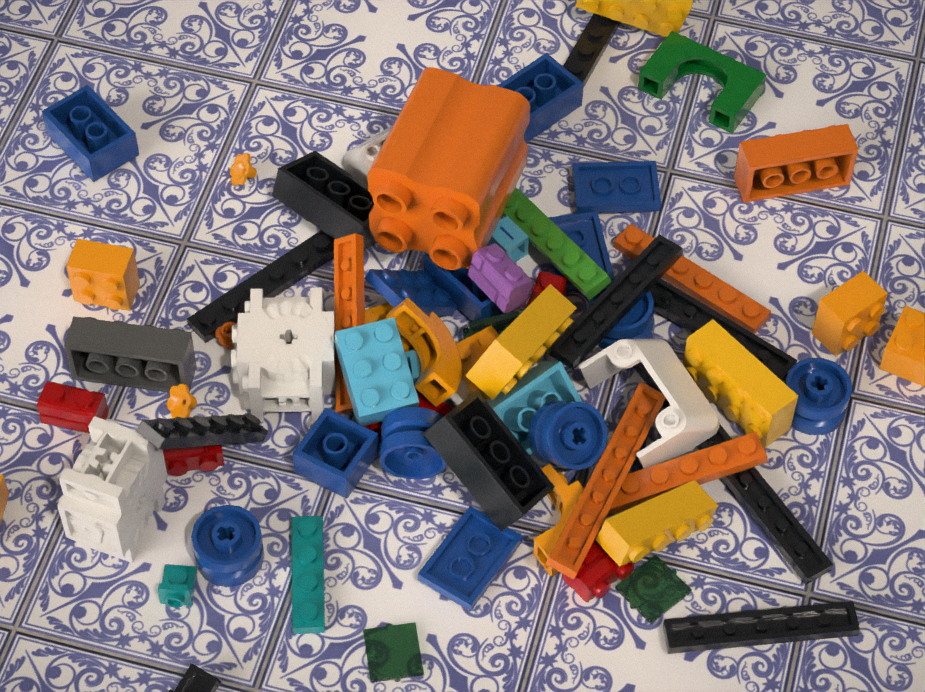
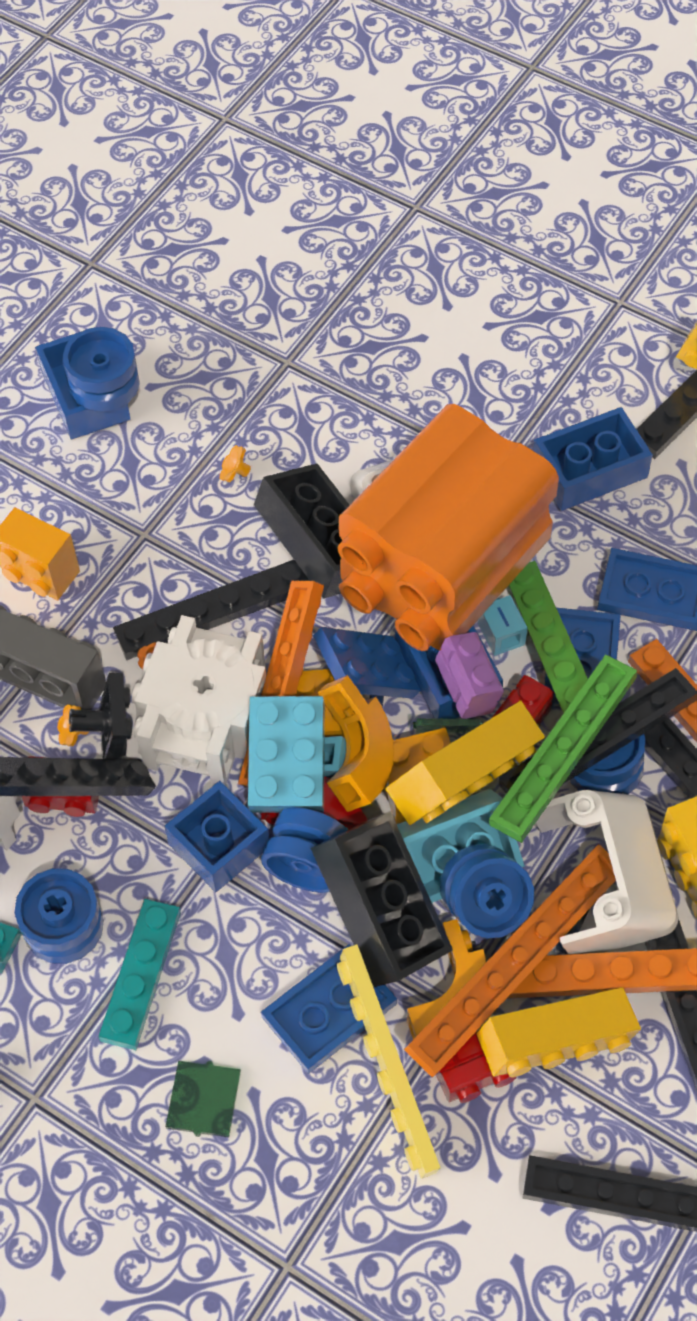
camera: 20 degrees right, 5 degrees up
clear green piece [615,555,692,624] -> none
none -> blue wheel [63,327,140,412]
none -> black plate [69,673,132,759]
none -> light yellow plate [337,944,440,1179]
none -> bright green plate [489,654,637,843]

